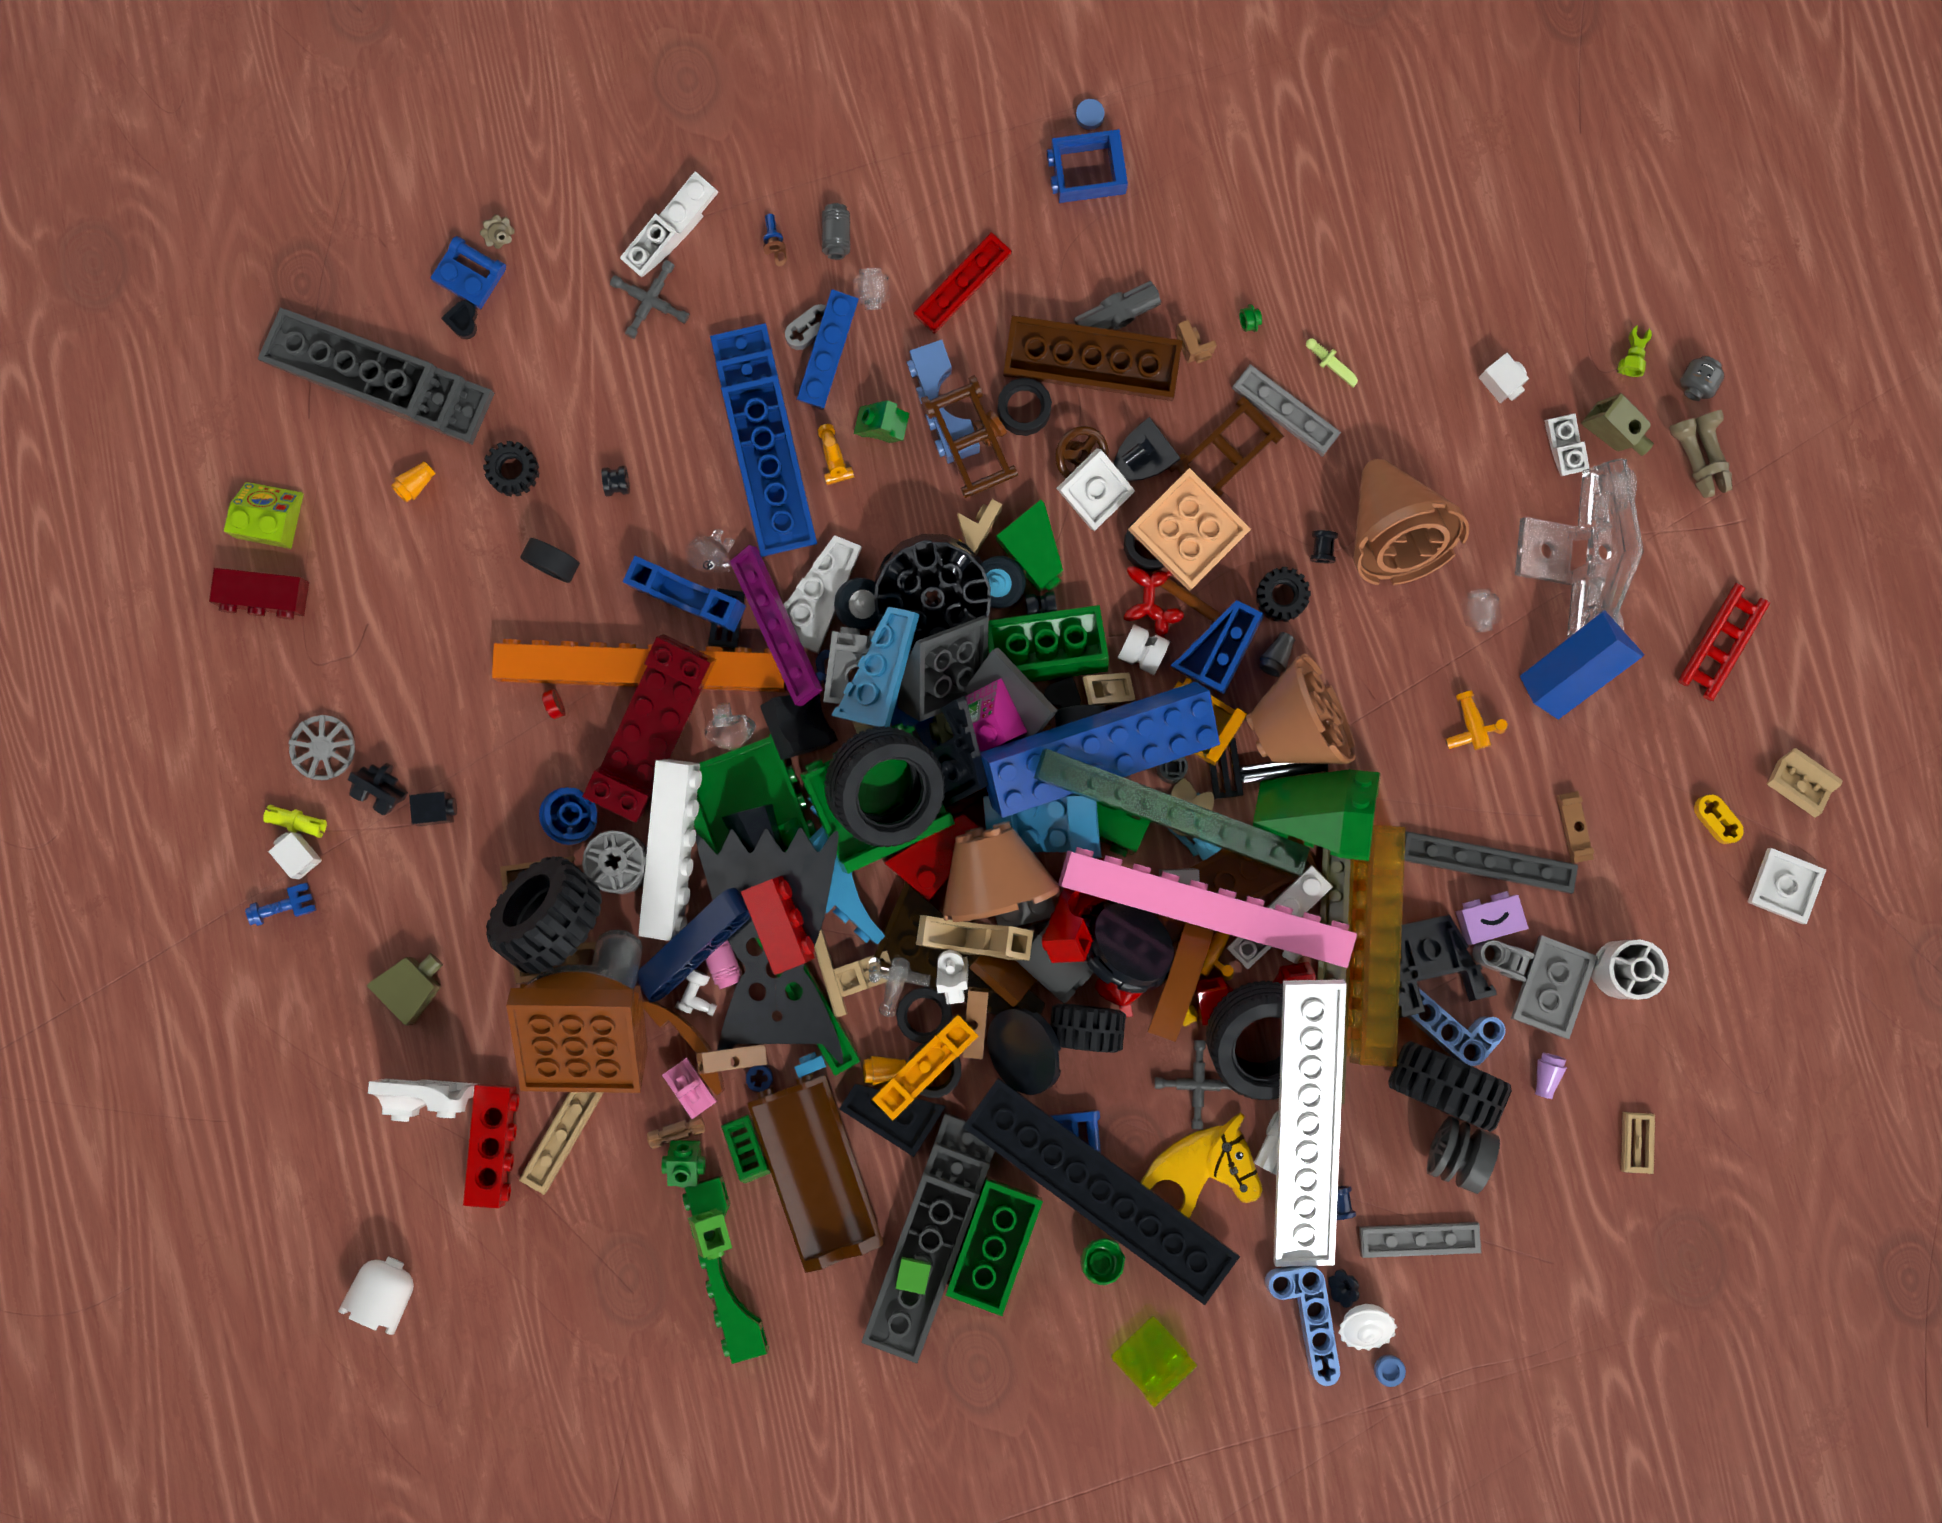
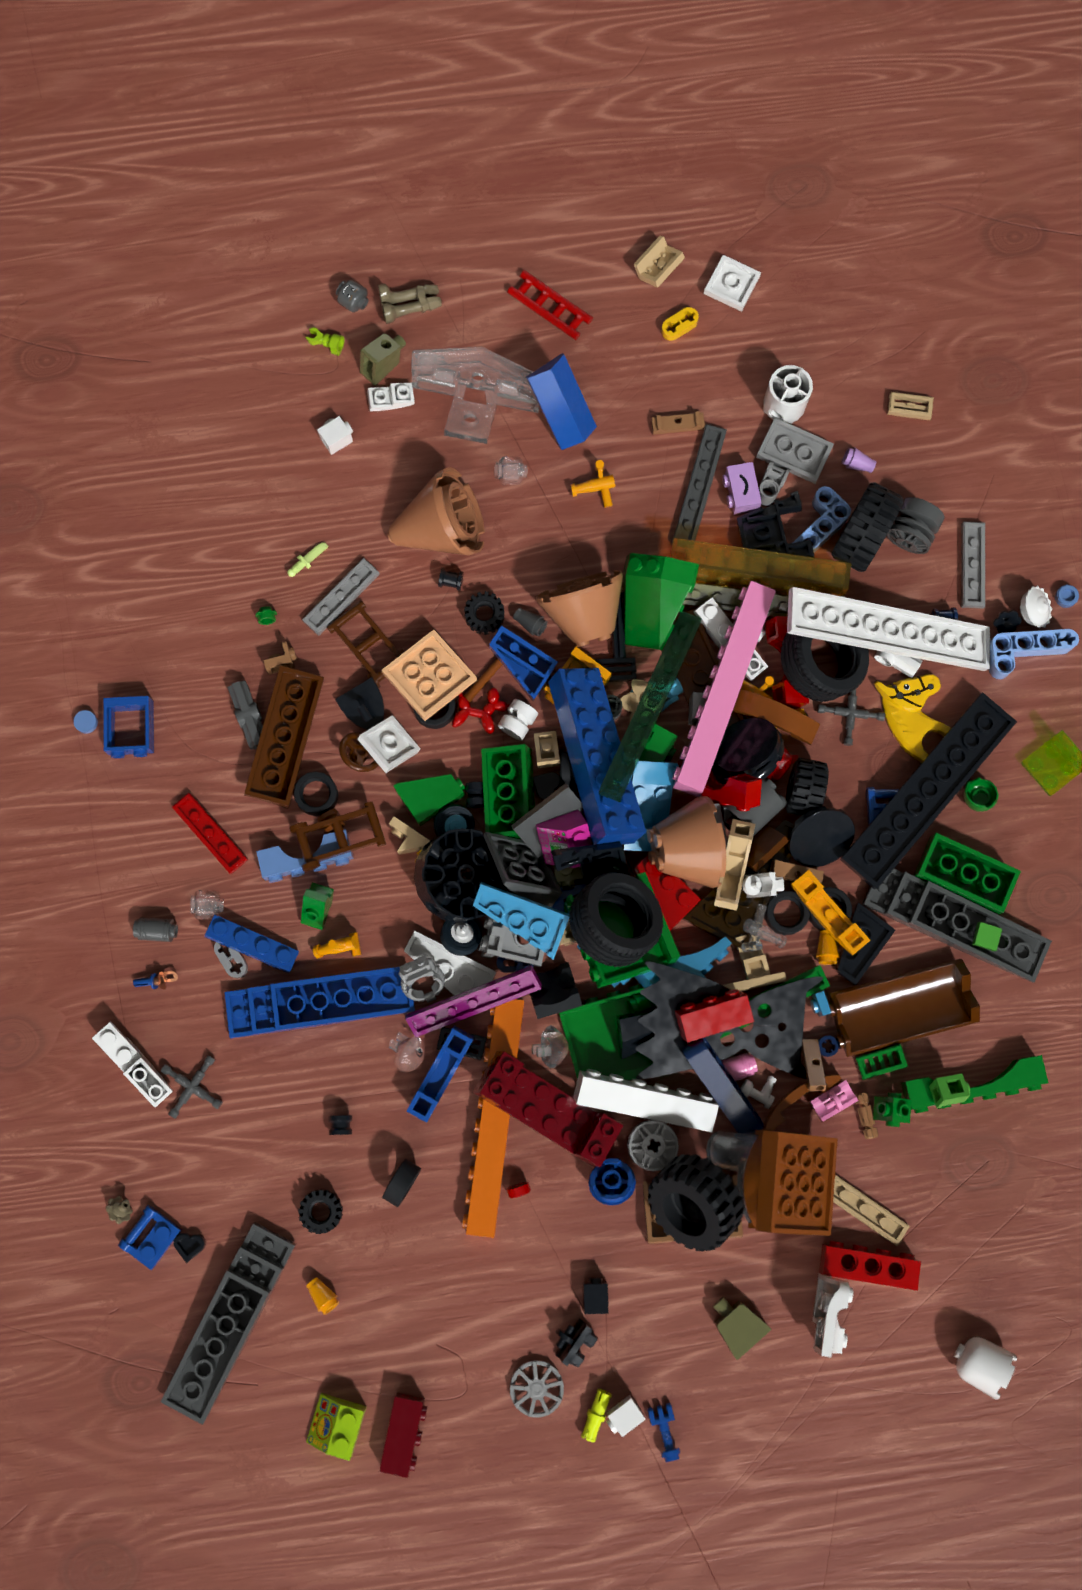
camera: 85 degrees left, 5 degrees down
none -> light grey piece [399,955,445,1003]

